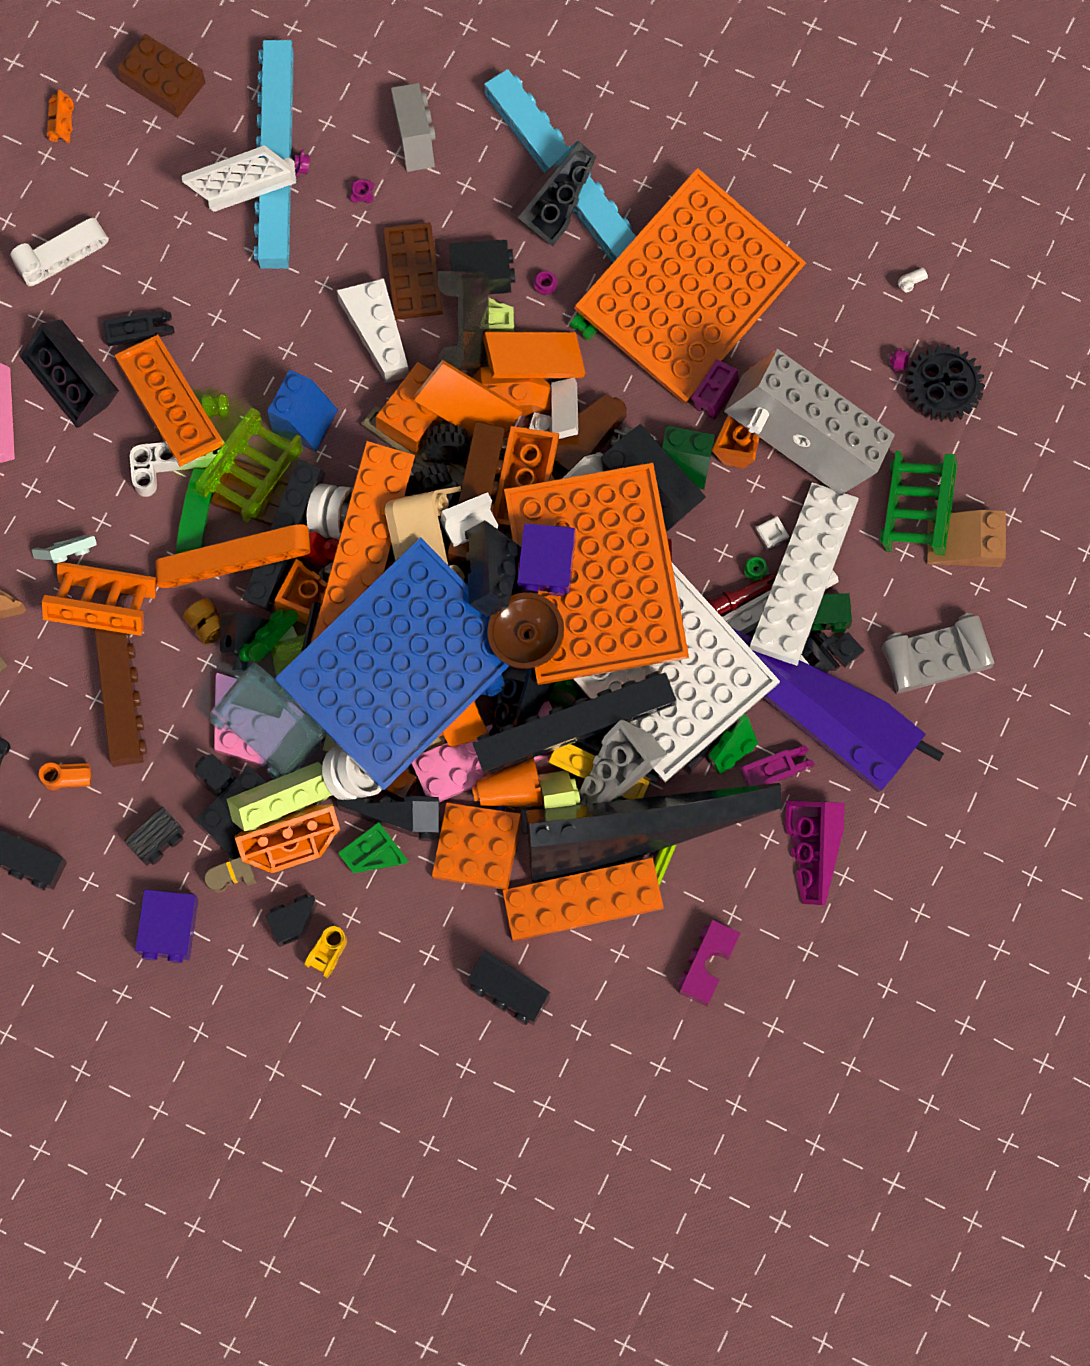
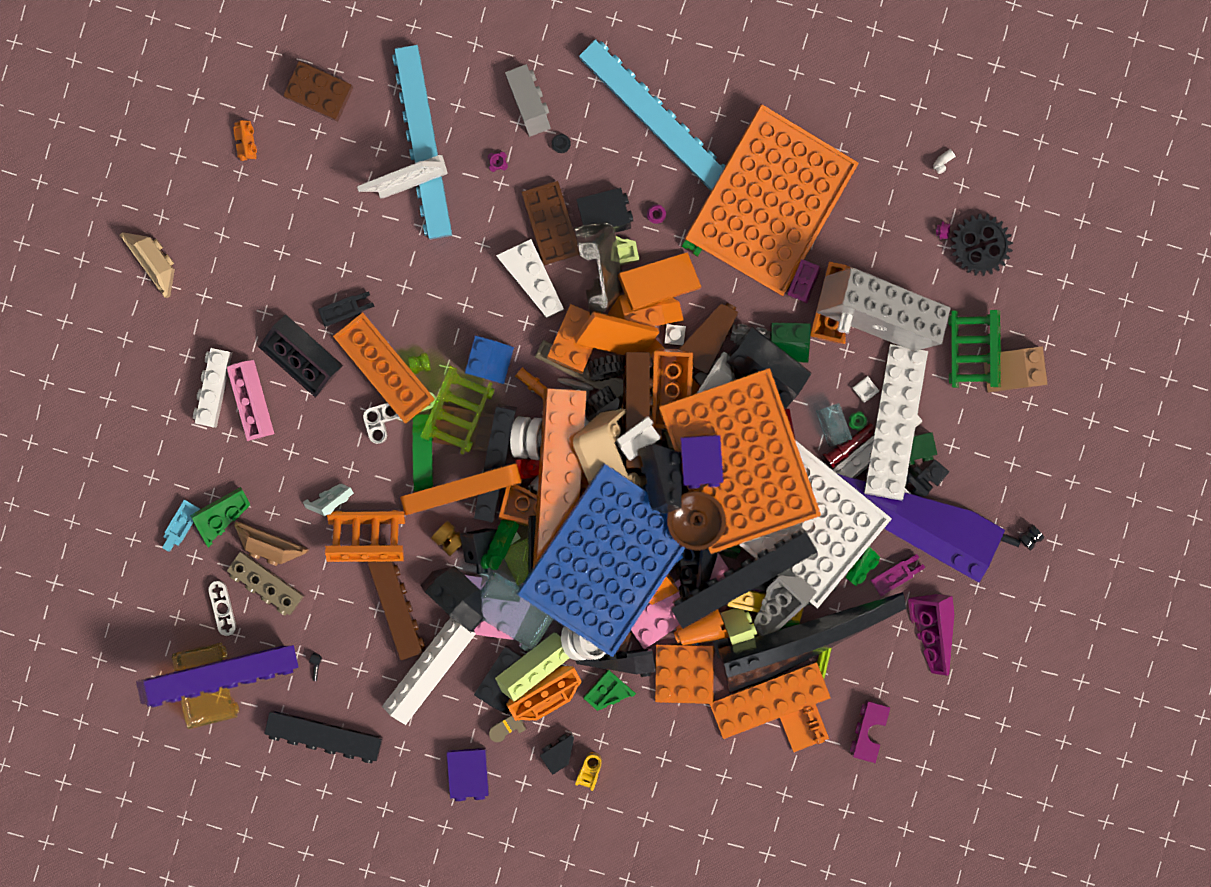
camera: 15 degrees left, 15 degrees up
white beam [10,218,109,286] -> none
orange piece [39,762,91,791] -> none
black brick [124,806,185,866] -> none
black brick [195,754,236,797] -> none
magenta plate [293,149,310,177] -> none
black slope [468,950,550,1026] -> none
black wedge [510,141,596,246] -> none
white tile [551,377,578,439] -> none
light grey piece [881,613,995,694] -> none
none -> white brick [382,617,476,725]
none -> black wedge [420,566,484,633]
none -> orange pin [515,367,548,399]
none -> black plate [552,134,571,153]
none -> orange hinge [780,704,829,752]
none -> clear light blue hinge [816,403,852,447]
none -> black wheel [1018,524,1045,551]

